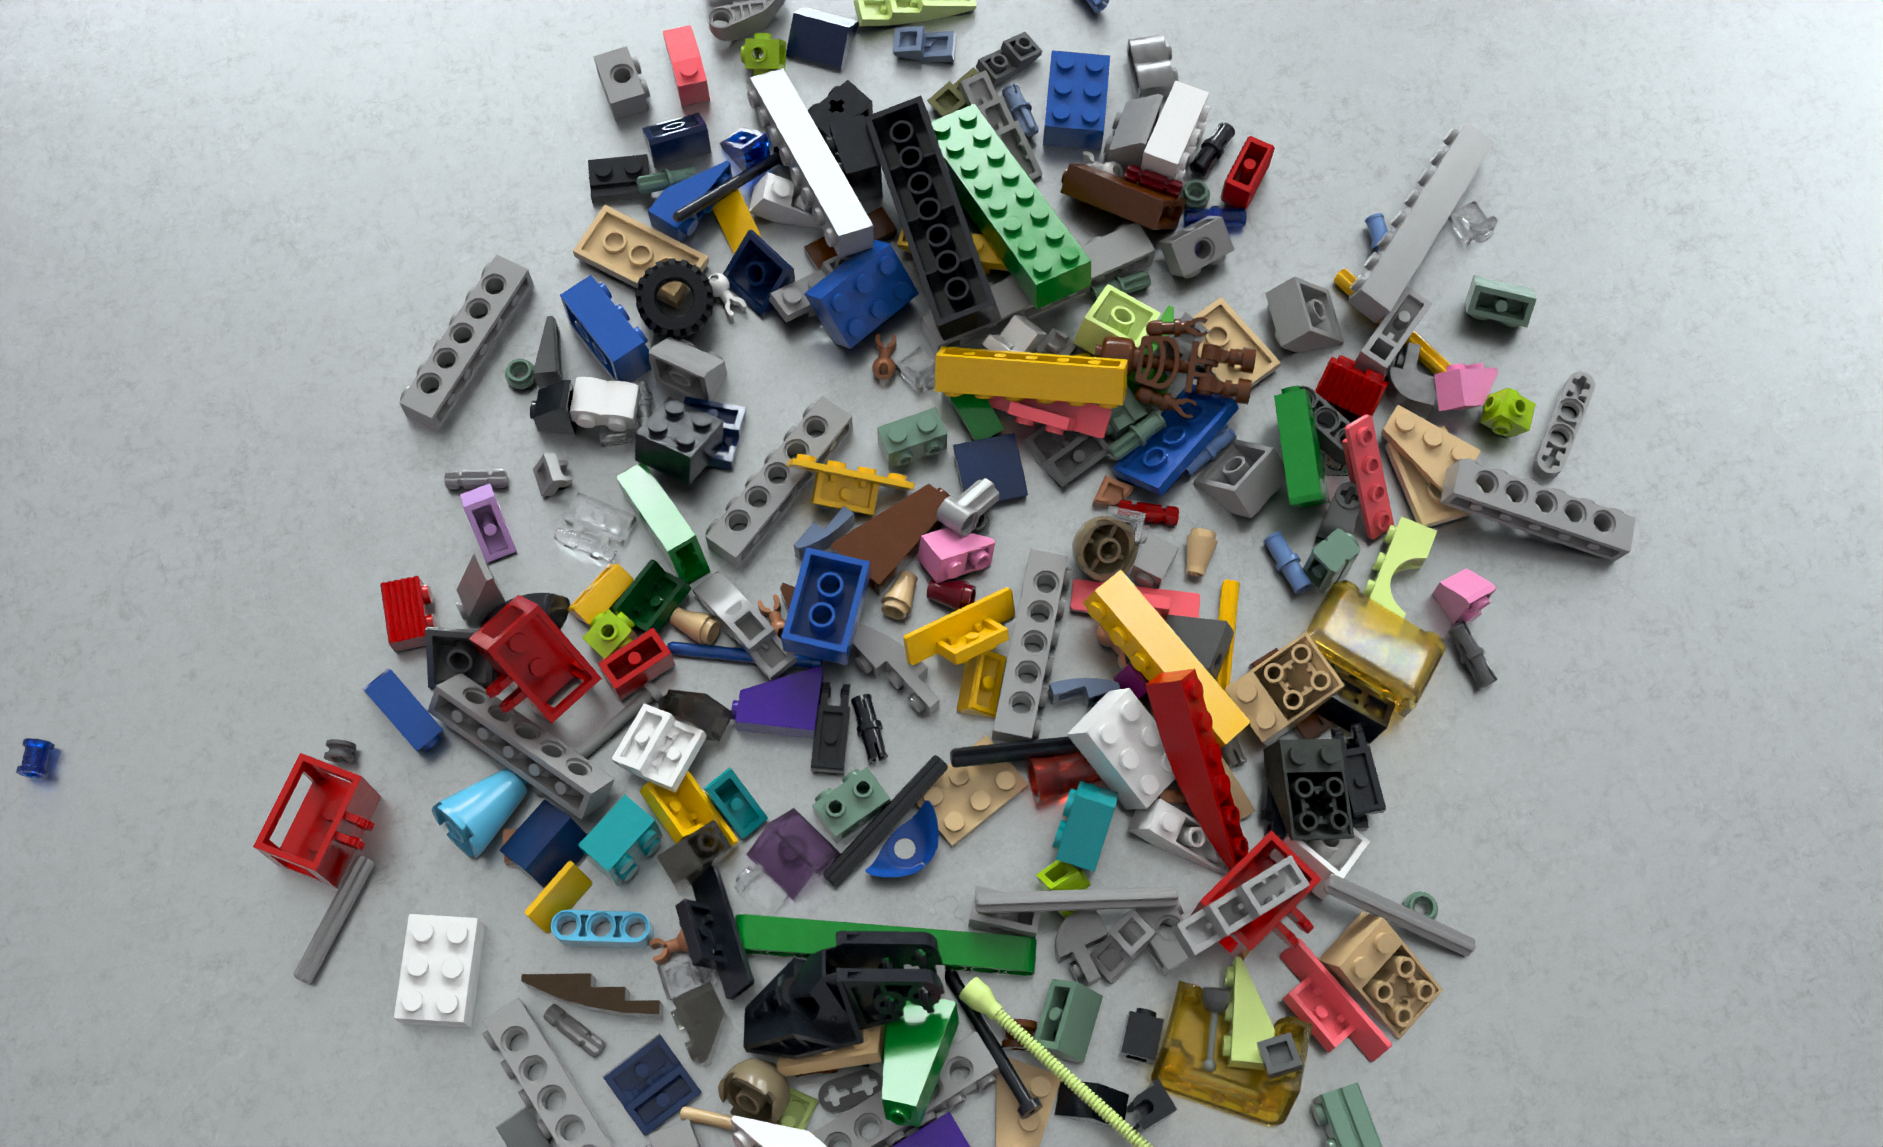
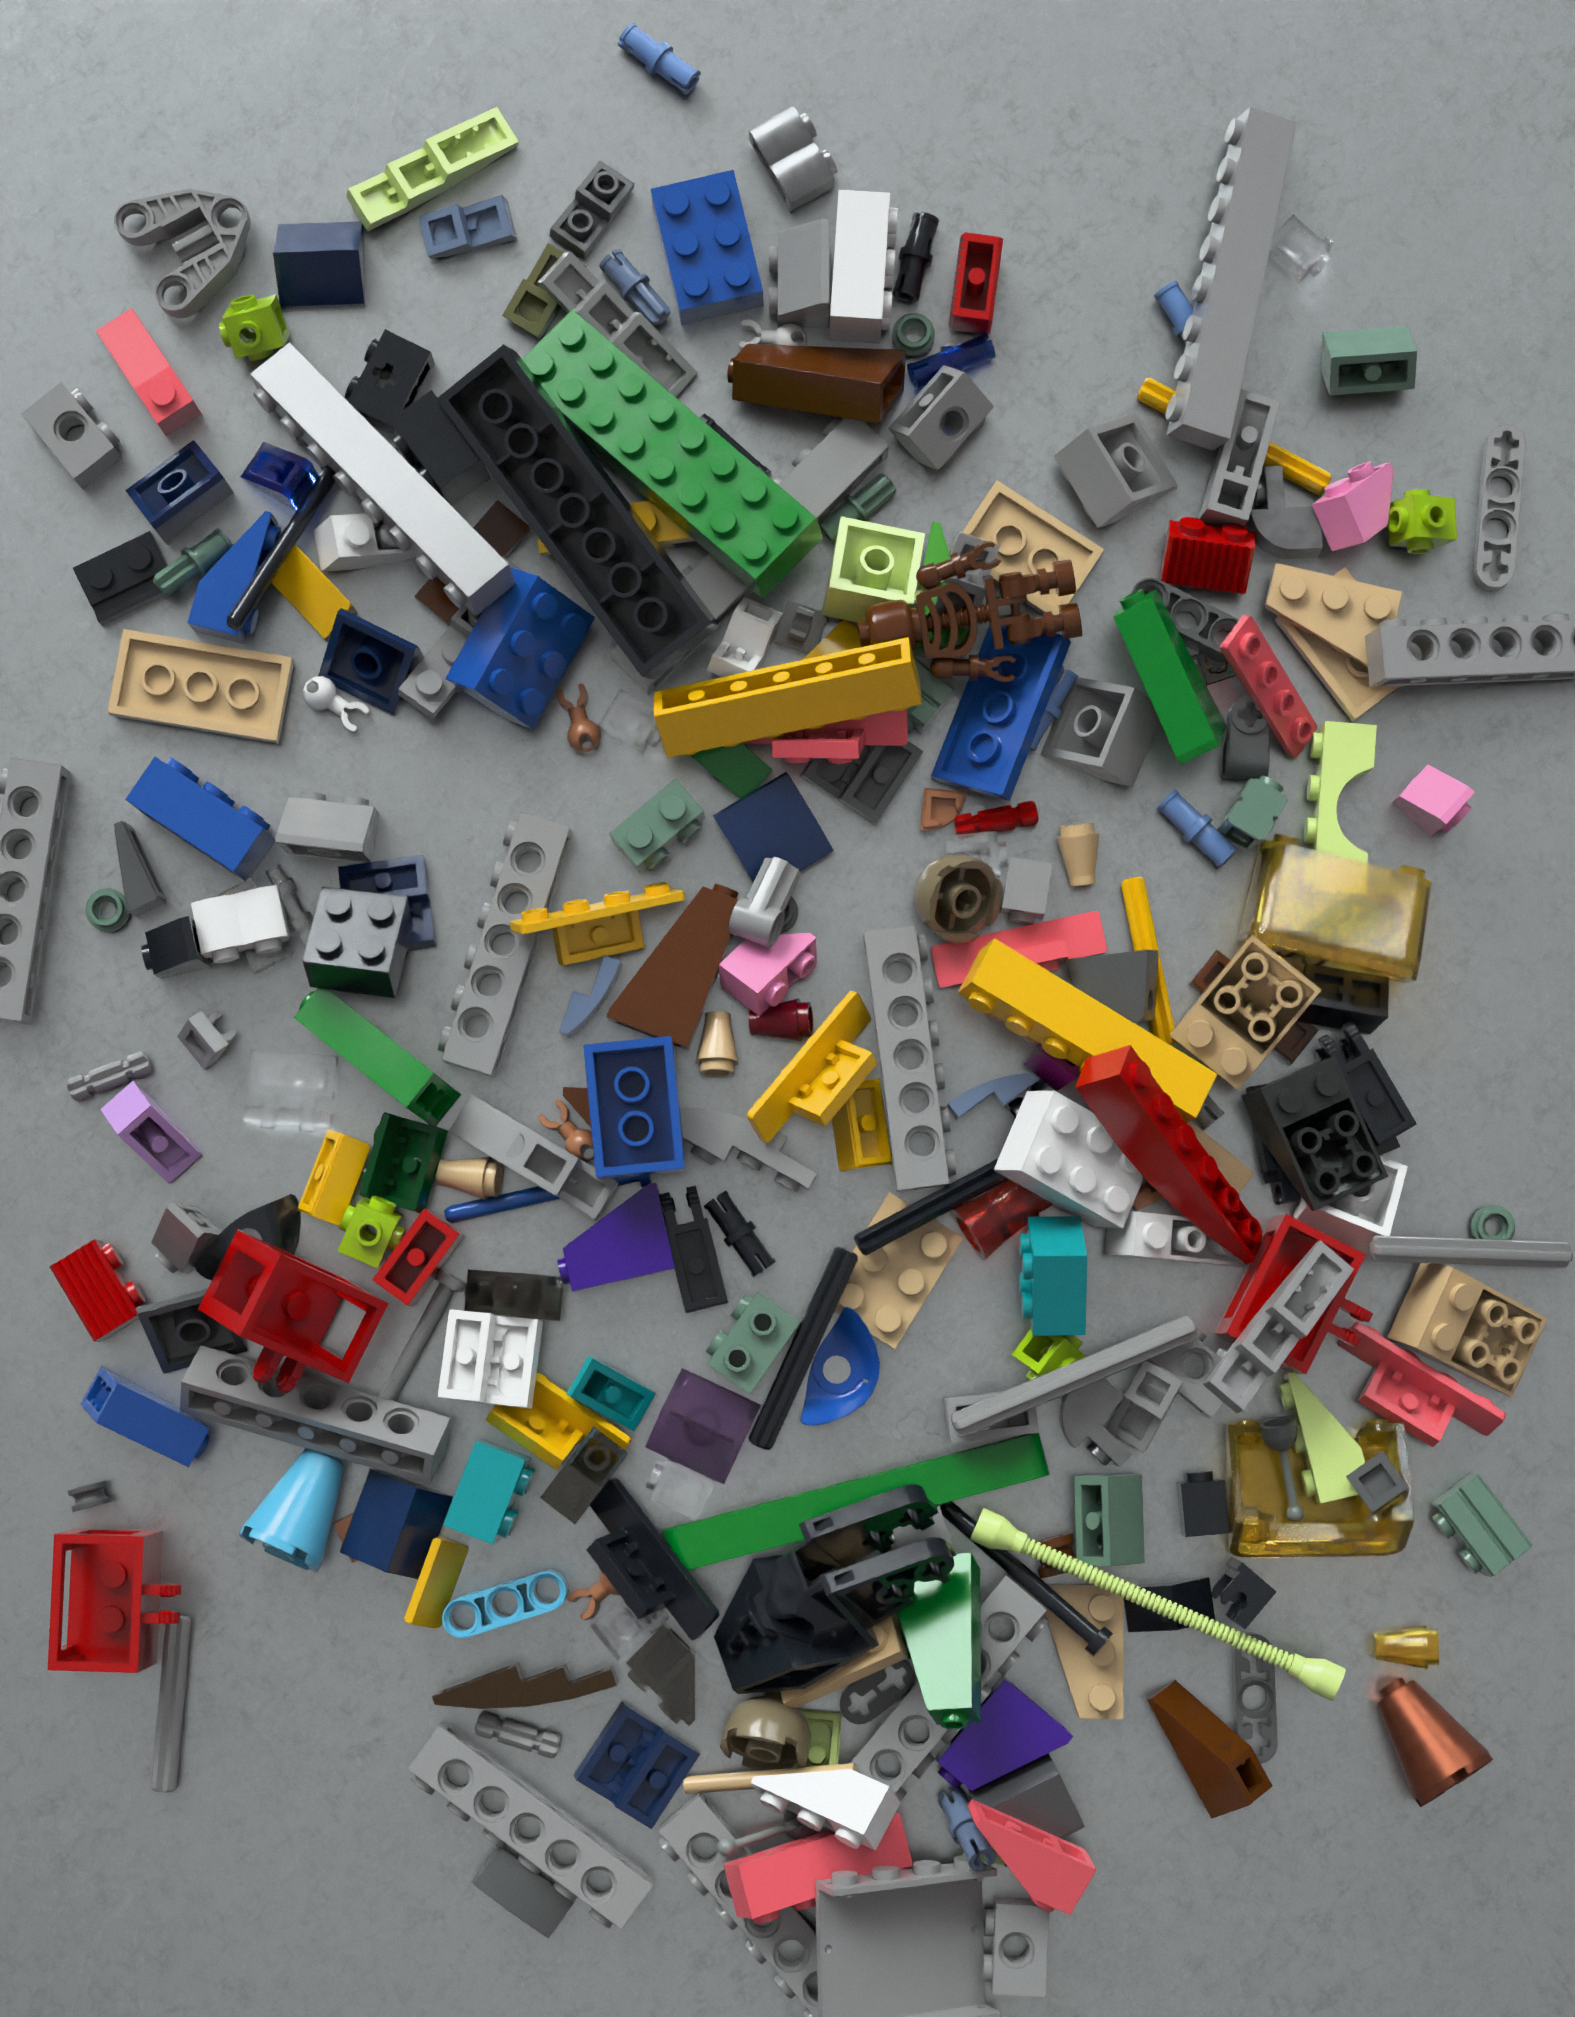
camera: 15 degrees left, 15 degrees up
white brick [394,914,485,1028] -> none
black tyre [635,258,714,339] -> none
sand green axle [1108,410,1167,460] -> none
dark red axle [1124,164,1183,198] -> none
dark grey pin [1448,622,1498,689] -> none

